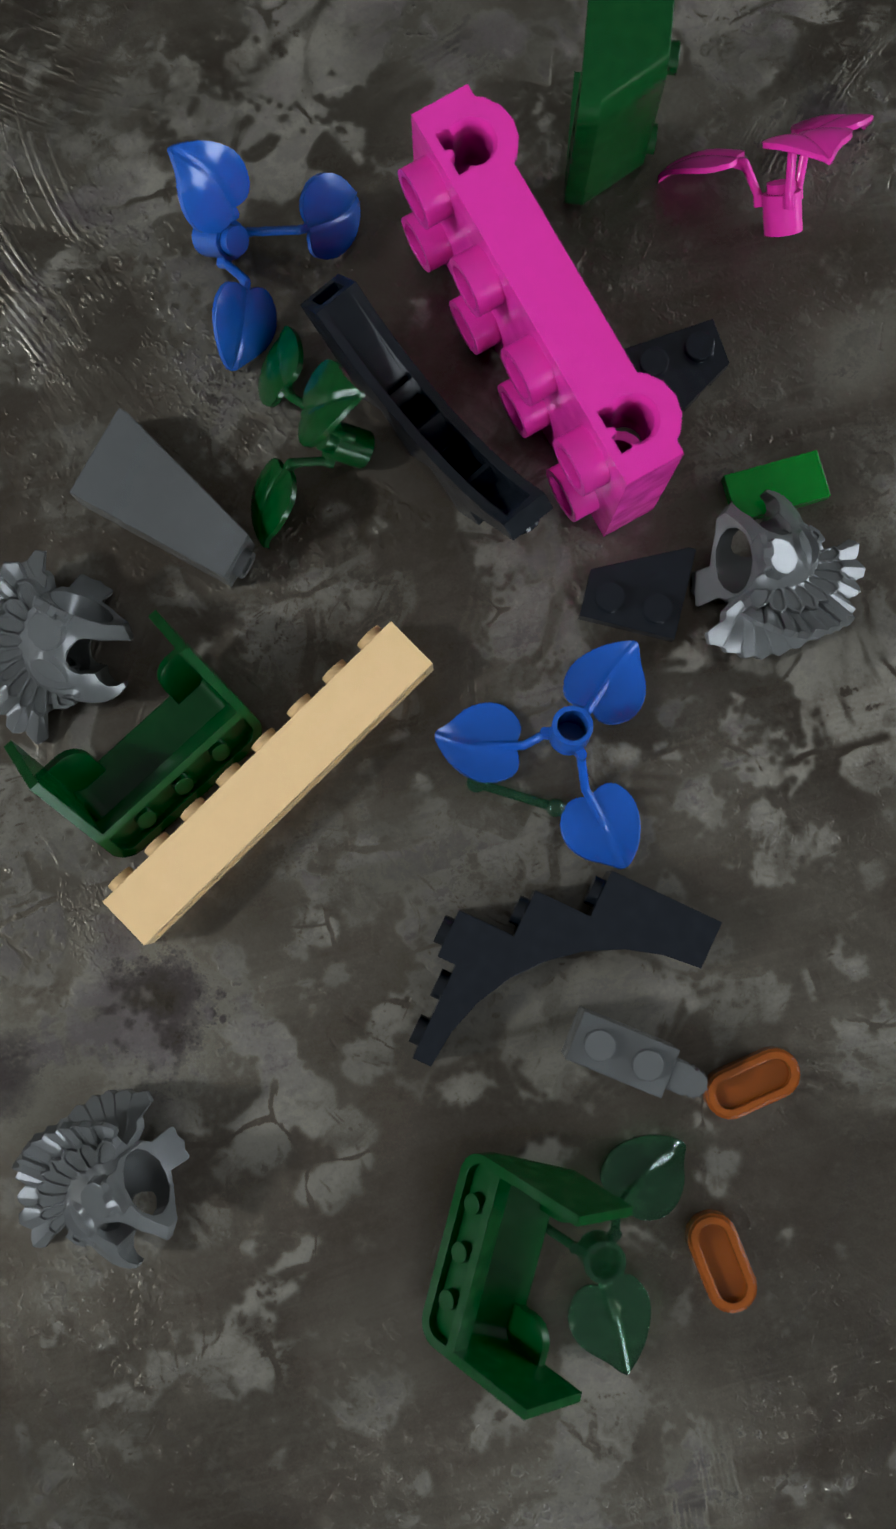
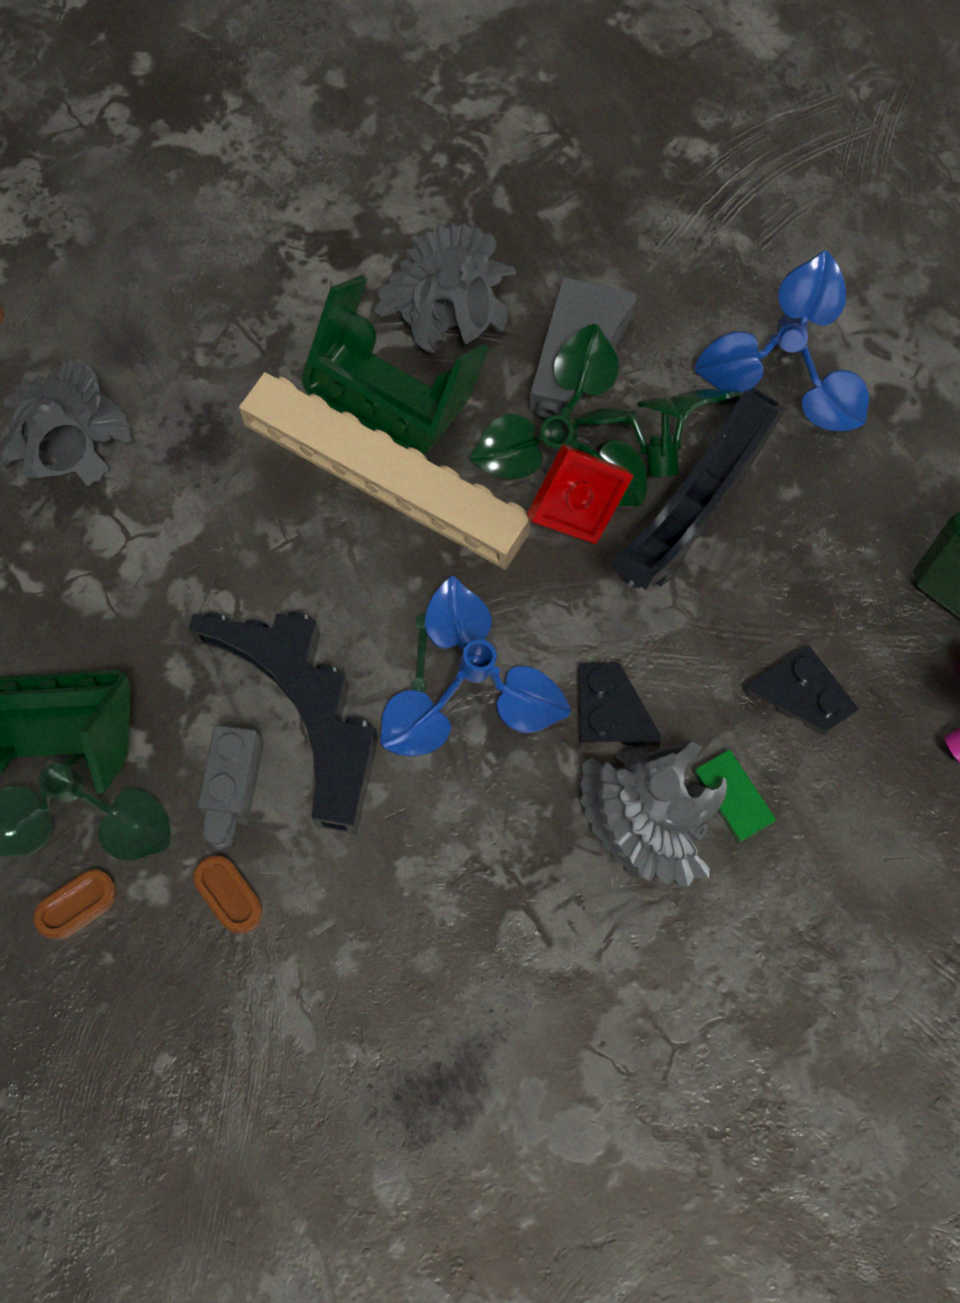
camera: 75 degrees right, 15 degrees down
dark pink piece [398,84,684,537] -> none
none -> dark green plant [470,324,648,506]
none -> red plate [526,444,634,545]

